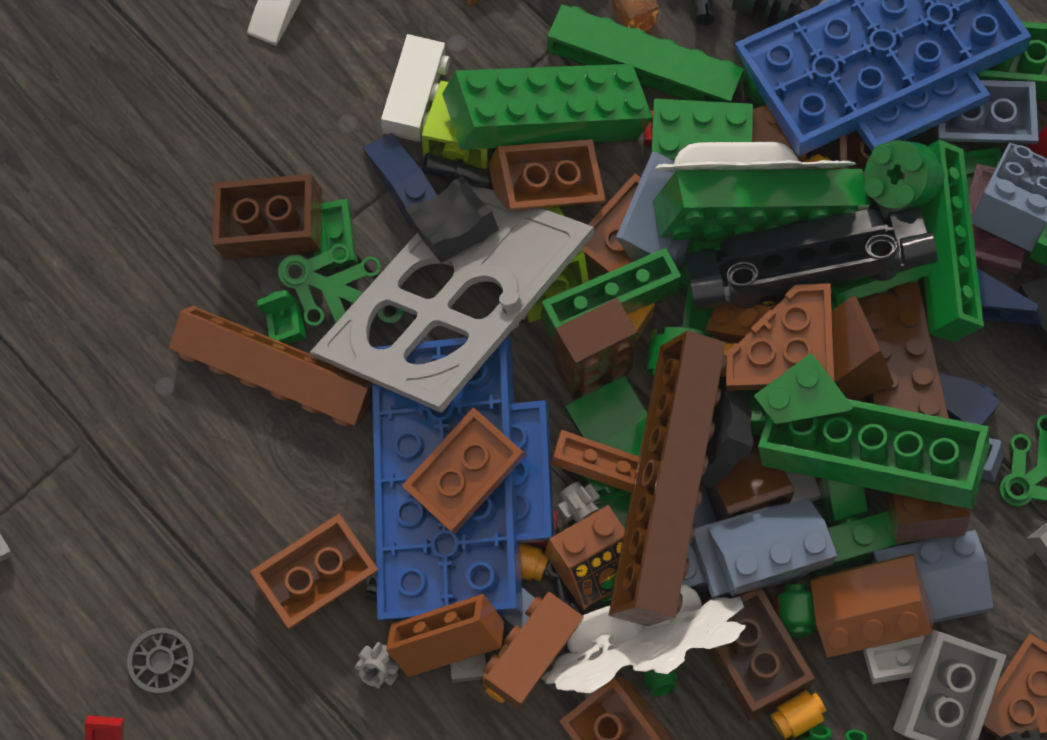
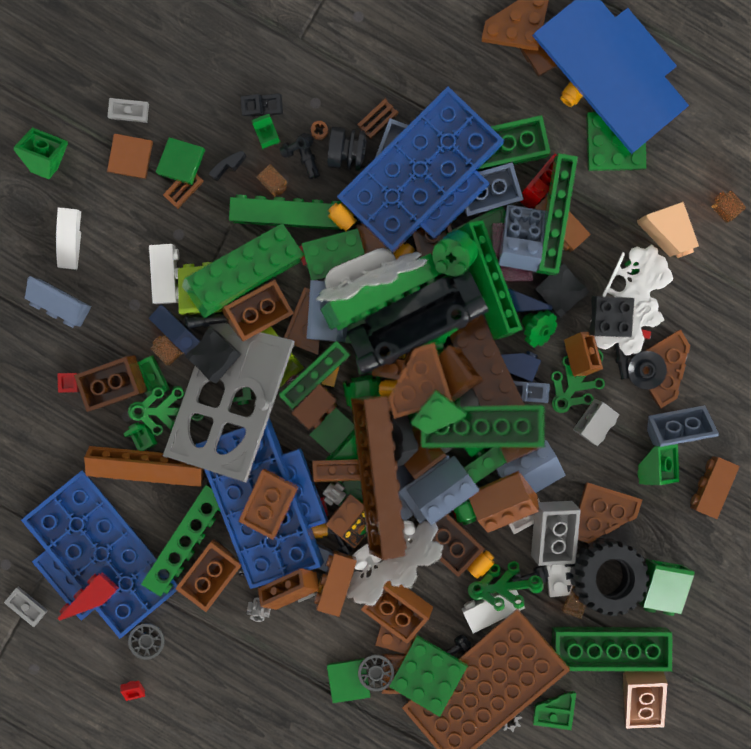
camera: 15 degrees left, 20 degrees up
none -> blue slope [21,470,178,639]
none -> sand blue slope [25,276,91,328]
none -> red slope [57,572,119,620]
none -> red plate [58,373,79,393]
none -> green brick [141,484,221,597]
none -> clear orange brick [151,335,183,366]
none -> green bracket [233,387,254,405]
none -> light orange brick [328,202,357,231]
none -> green plant [522,310,557,348]

